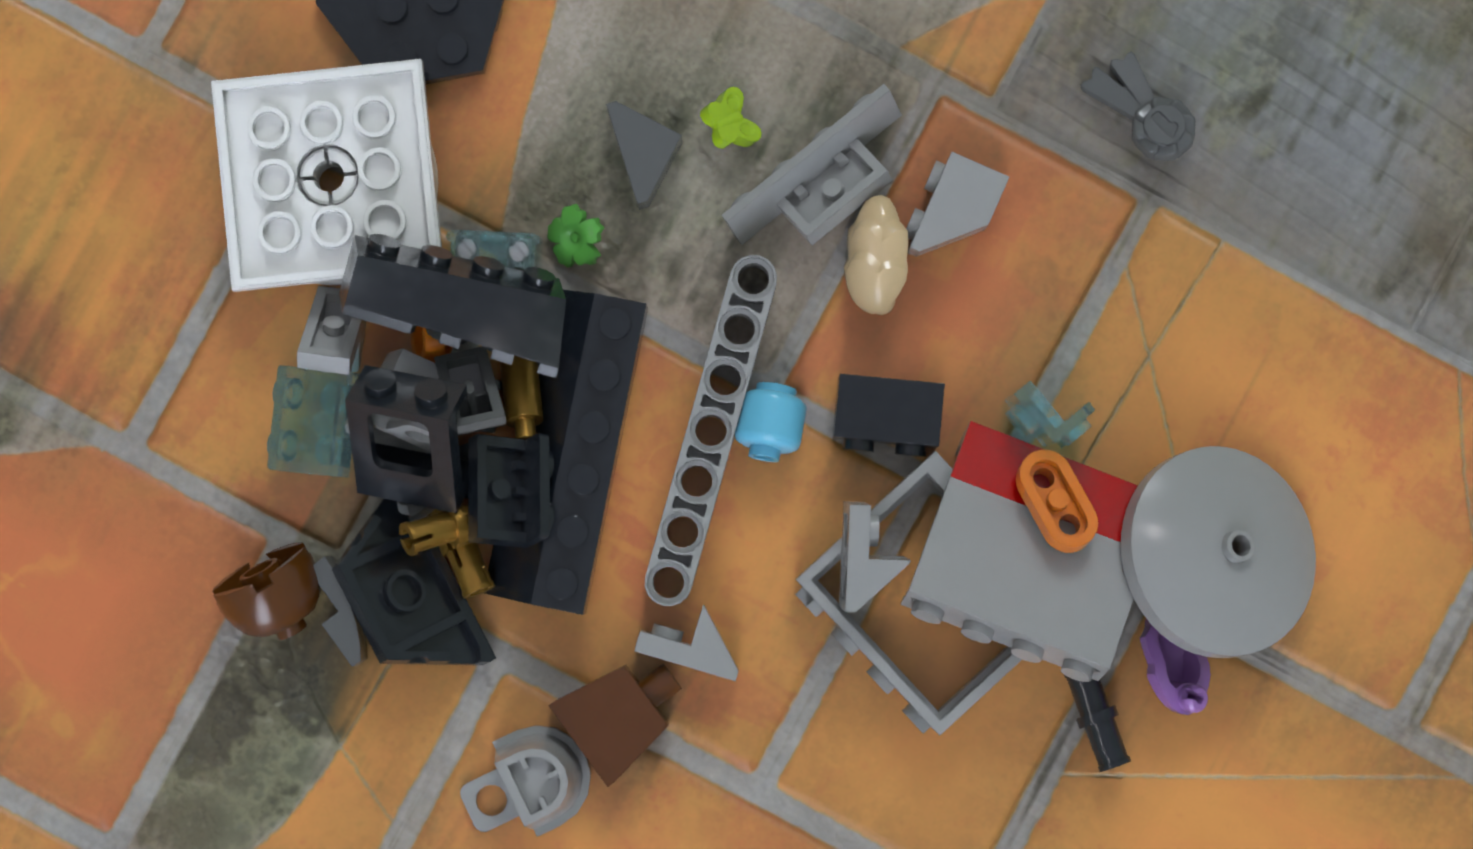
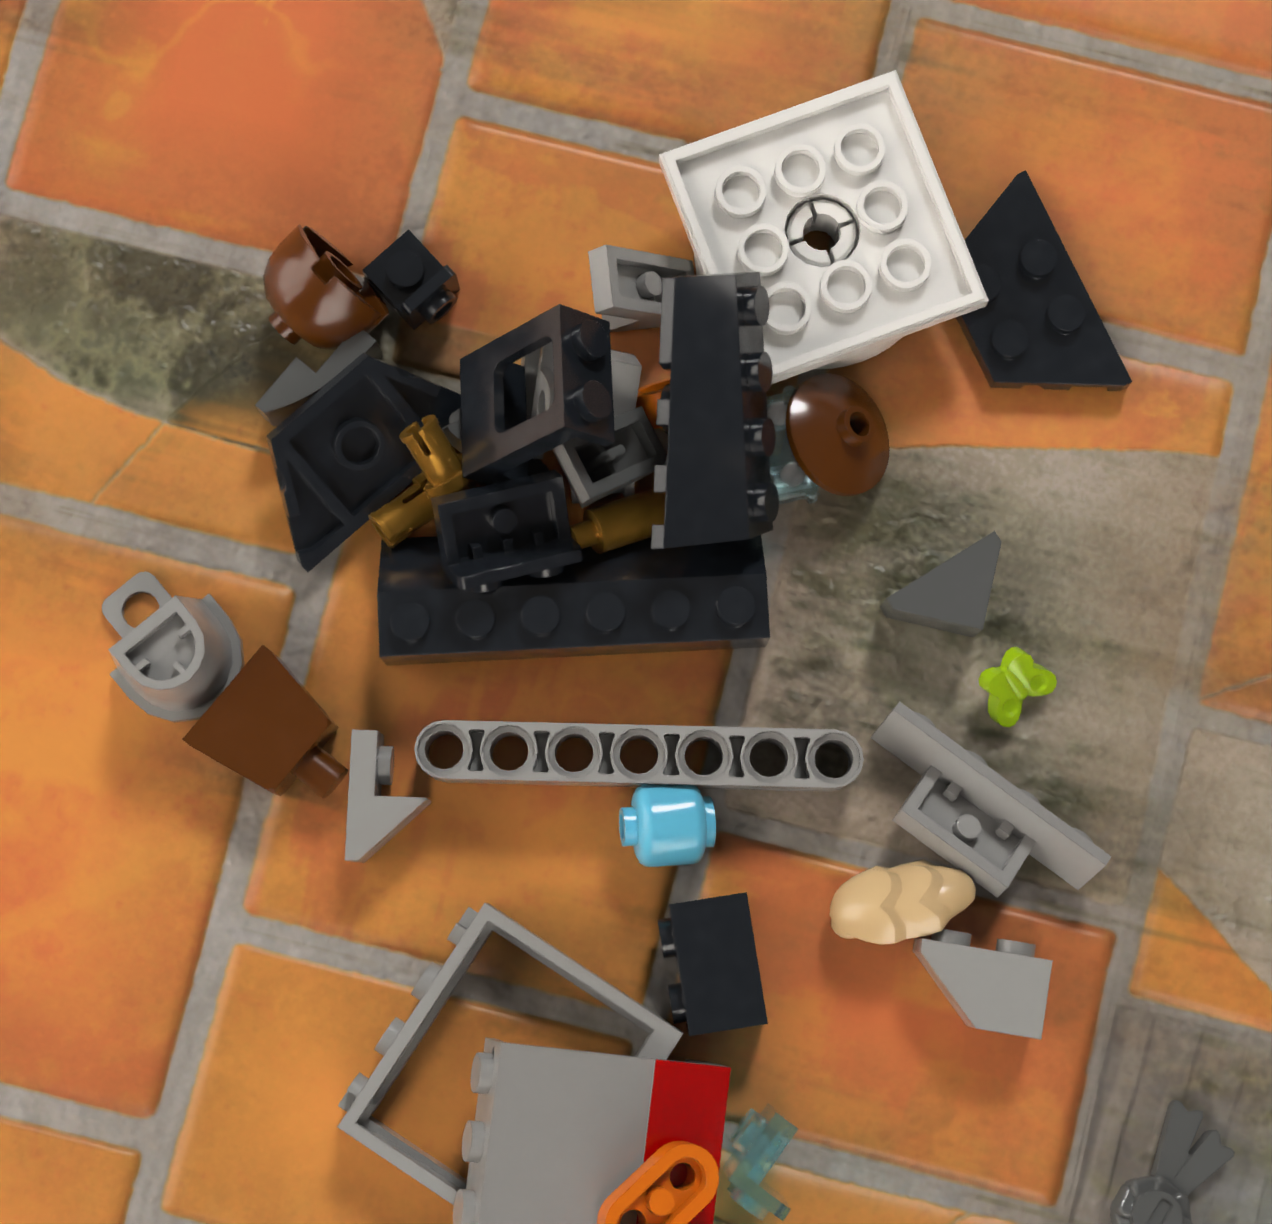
camera: 75 degrees right, 5 degrees down
clear light blue bracket [267,365,360,478] -> none
bright green plant [547,204,604,268] -> none
light grey slope [839,501,911,612] -> none
none -> black bracket [362,229,460,330]
none -> reddish brown dish [785,373,890,496]

